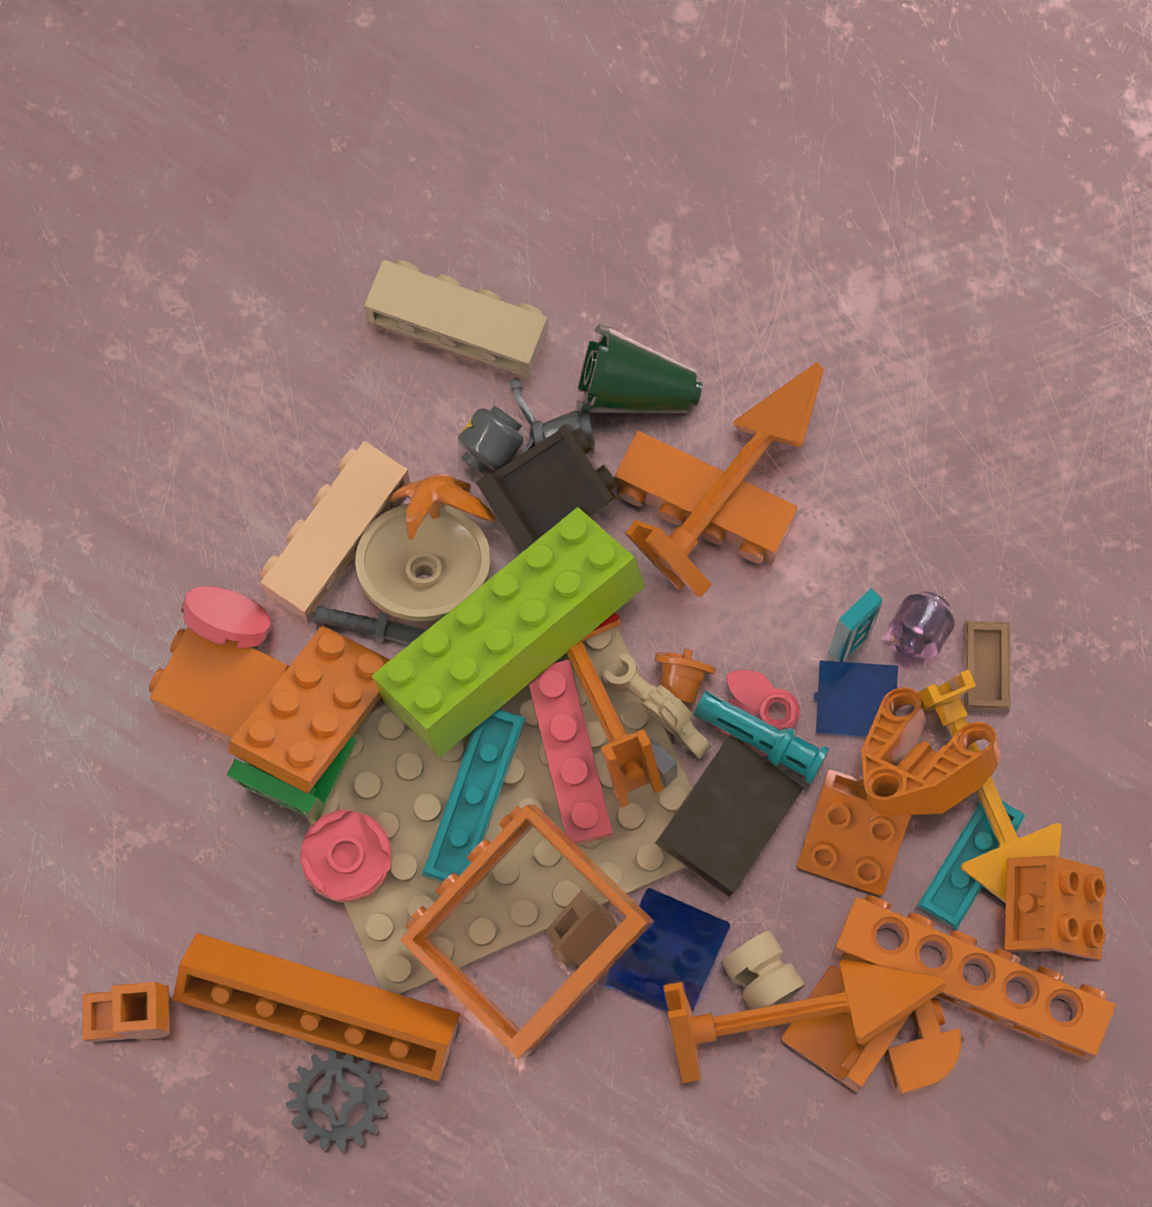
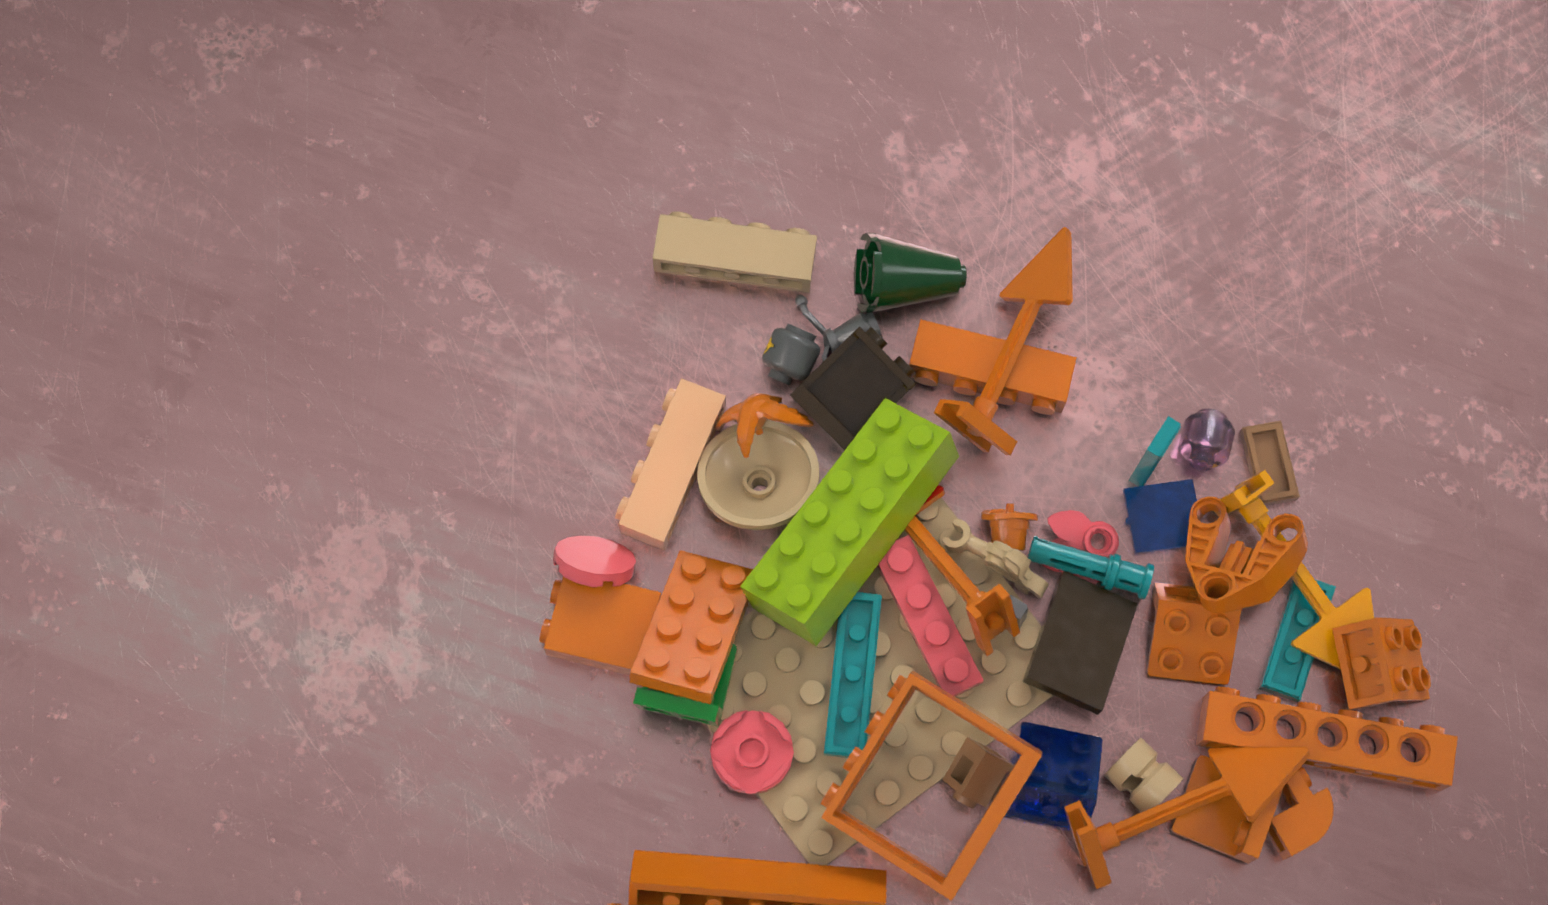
camera: 15 degrees left, 0 degrees up
dark grey sword [314,606,426,645] -> none

